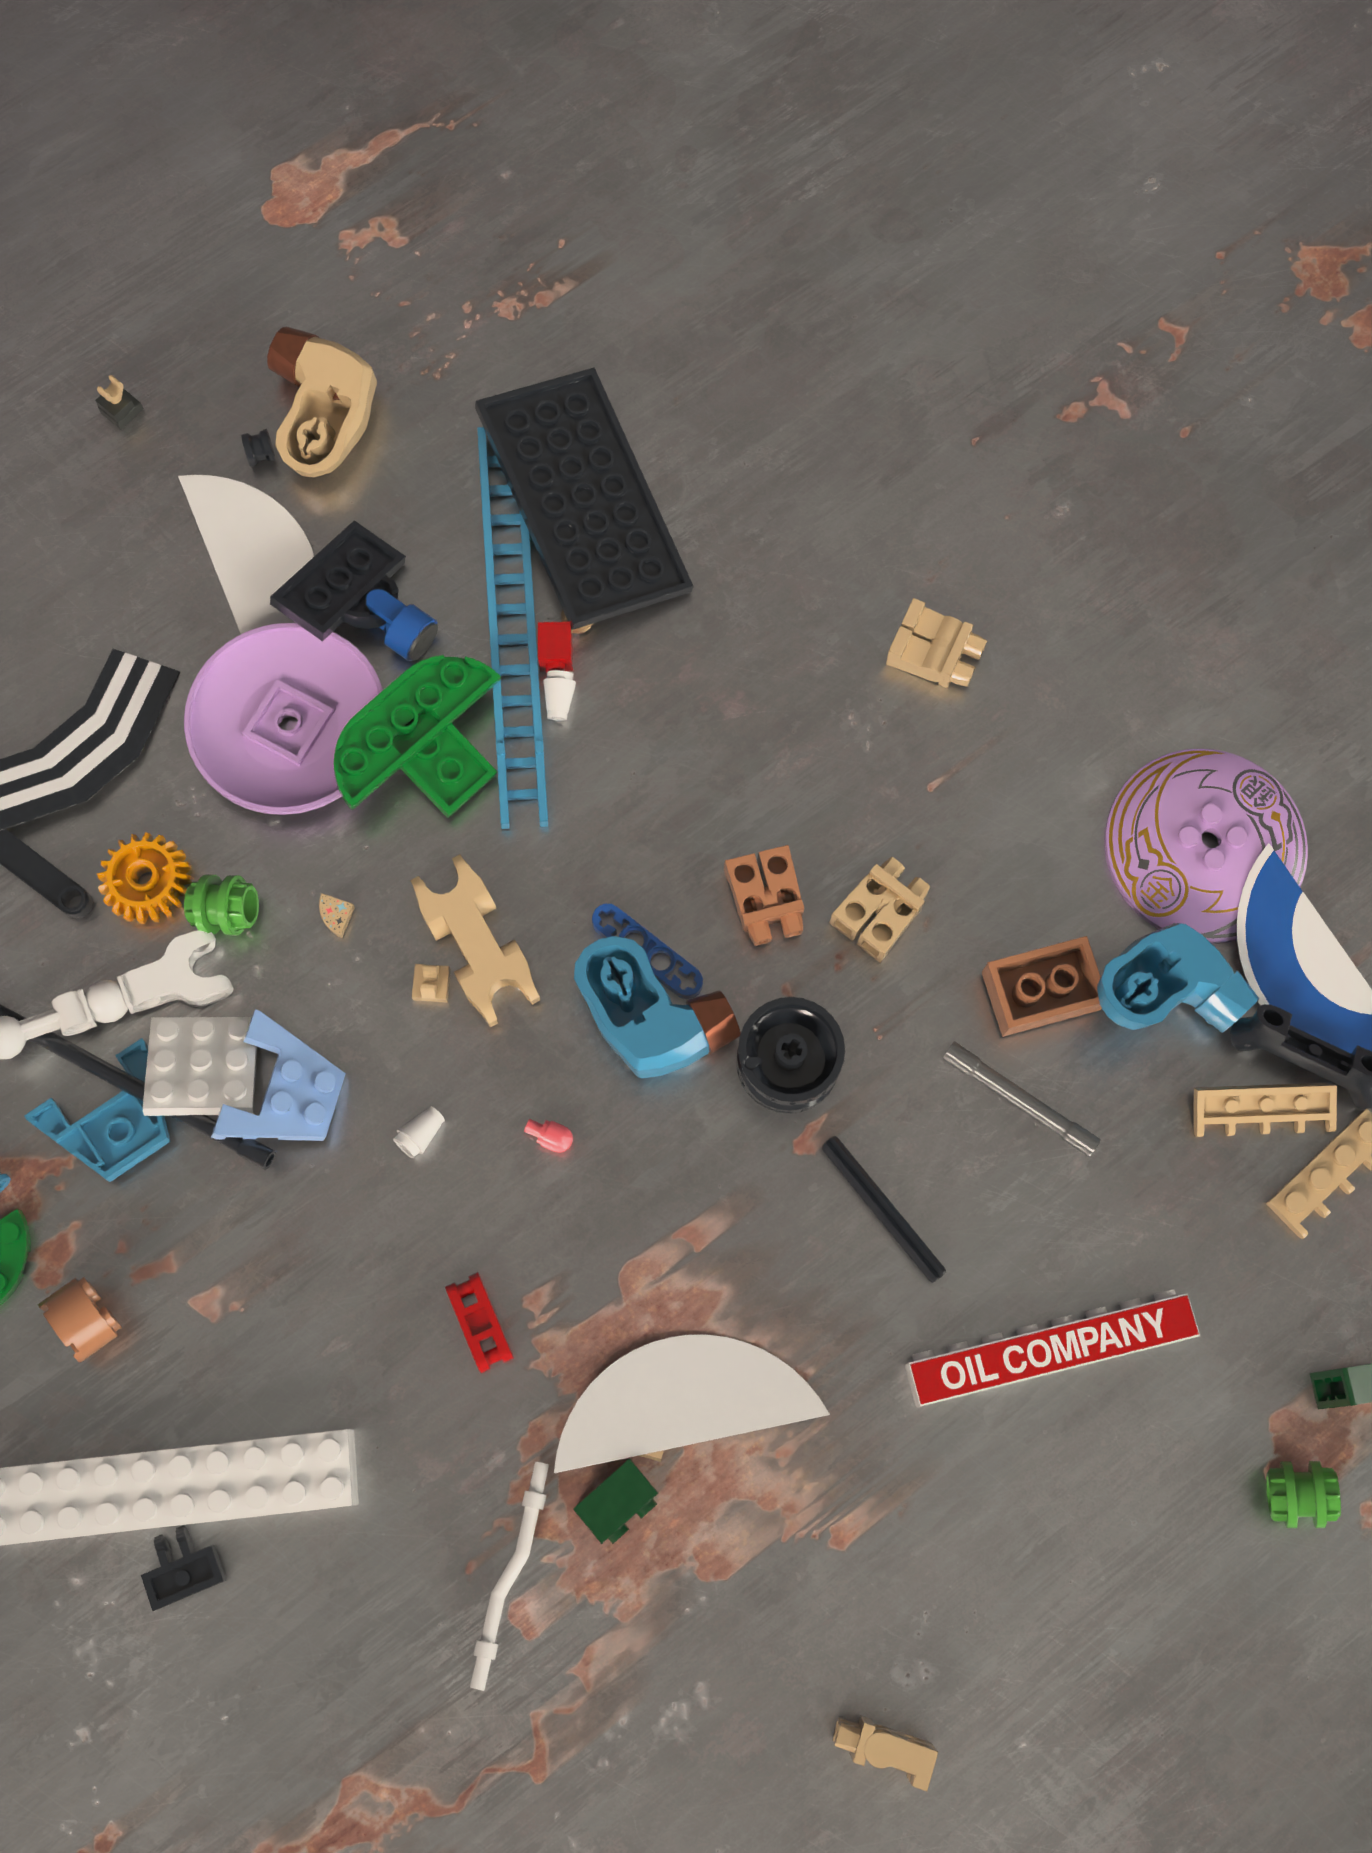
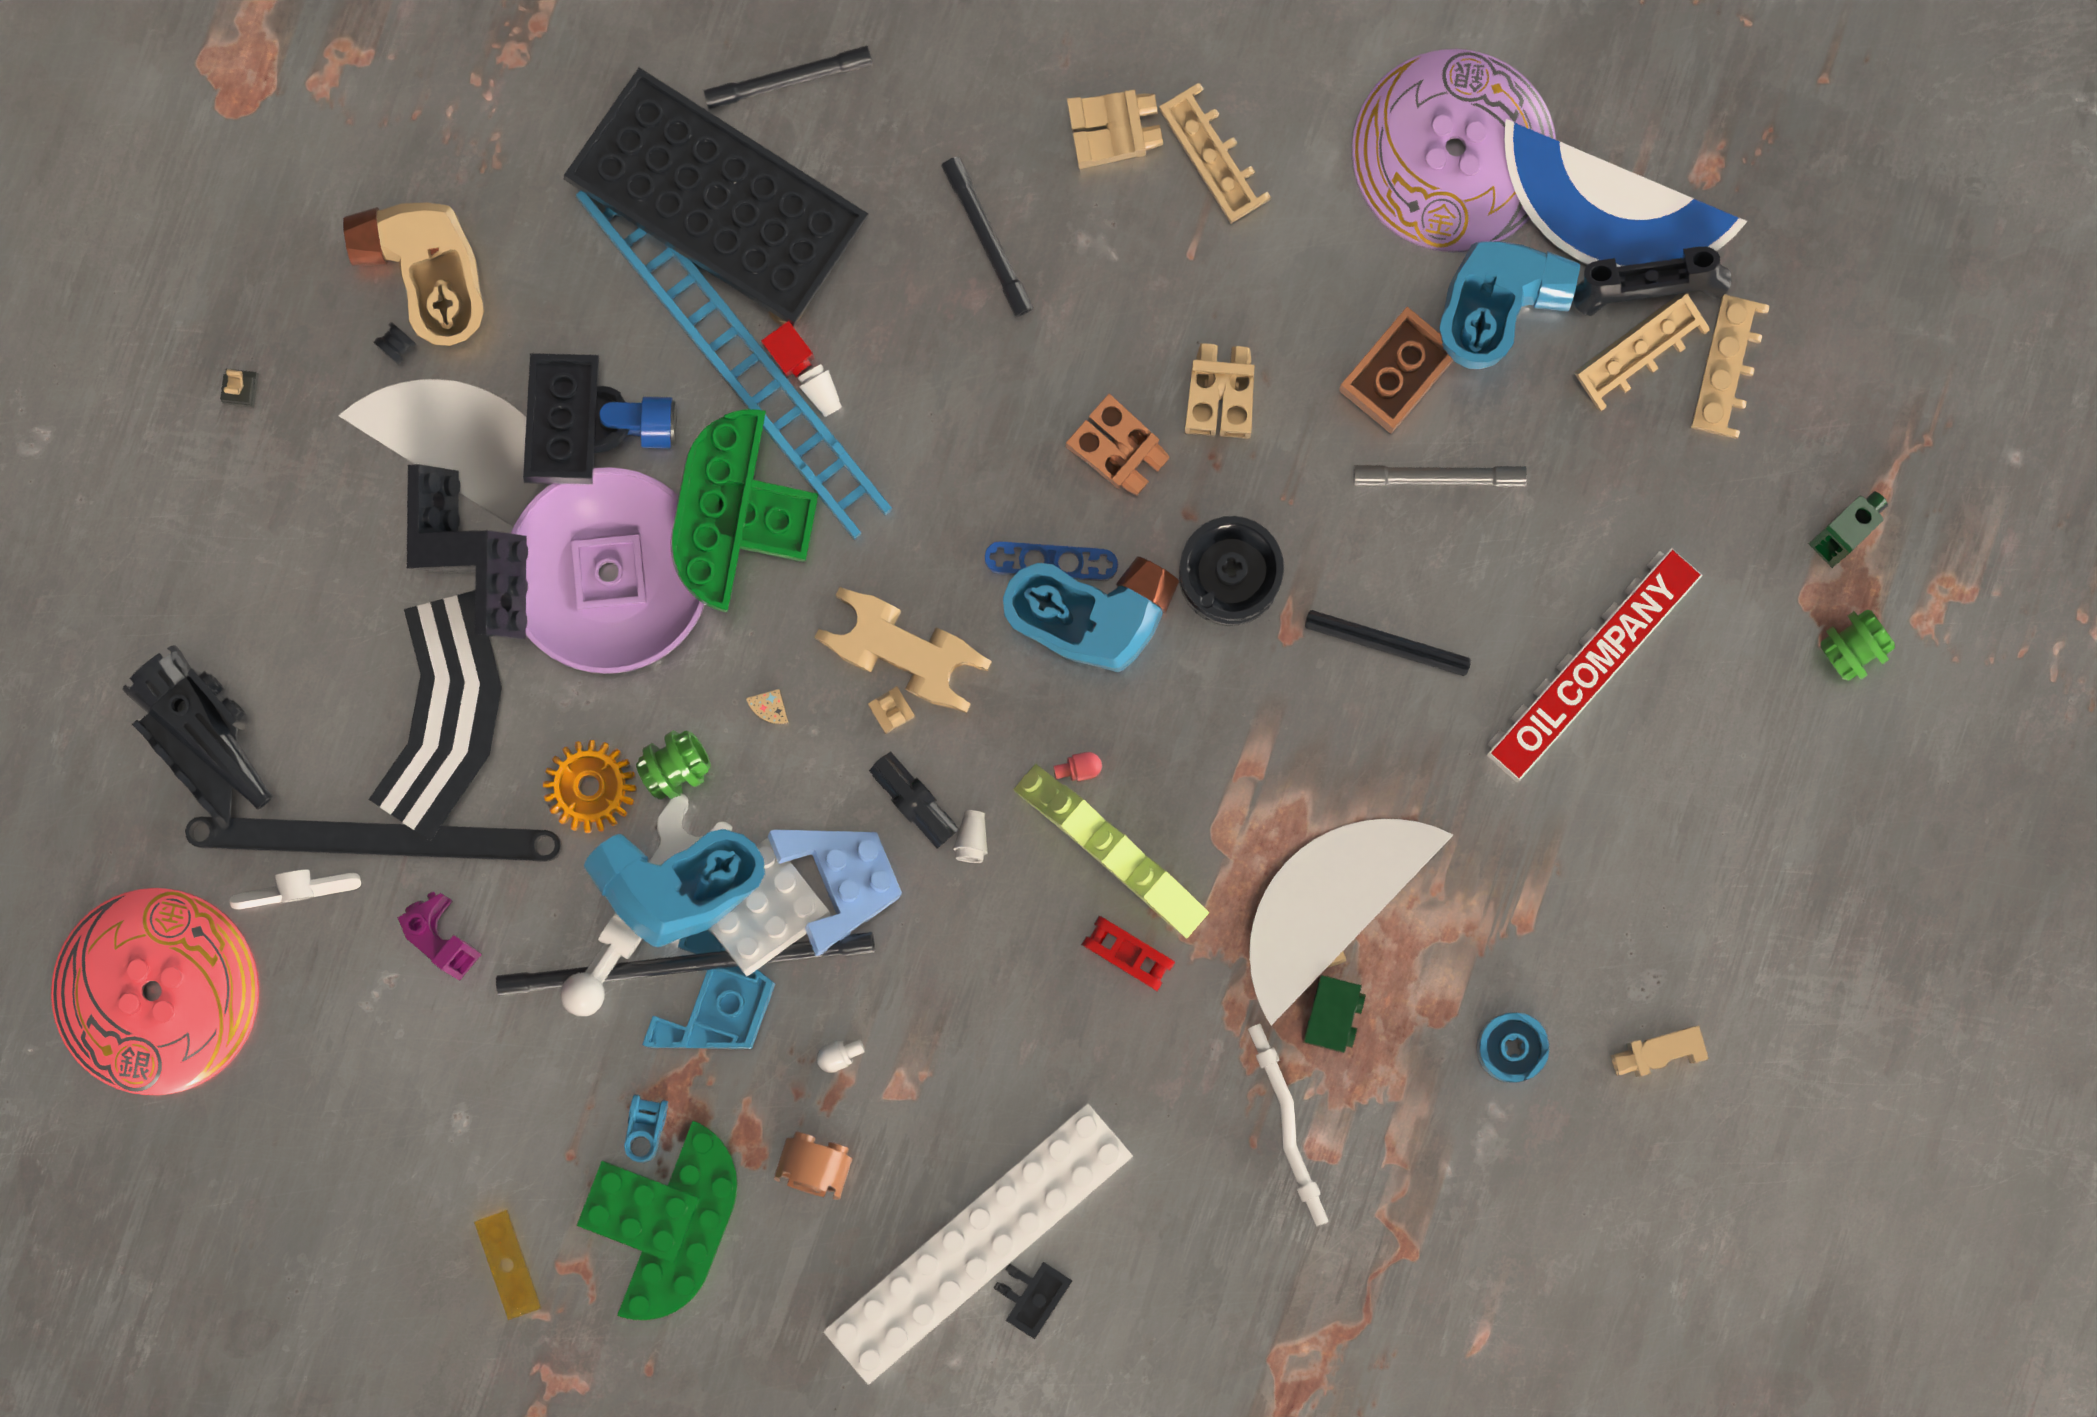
camera: 30 degrees left, 10 degrees up
none -> black bracket [407,464,528,640]
none -> dark azure piece [584,829,765,947]
none -> black piece [703,45,873,110]
none -> white cylinder [817,1039,865,1073]
none -> black piece [869,751,959,849]
none -> black piece [941,156,1034,317]
none -> yellowish green arch [1013,764,1210,938]
none -> tan hinge [1159,83,1271,223]
none -> dark azure brick [1476,1012,1549,1083]

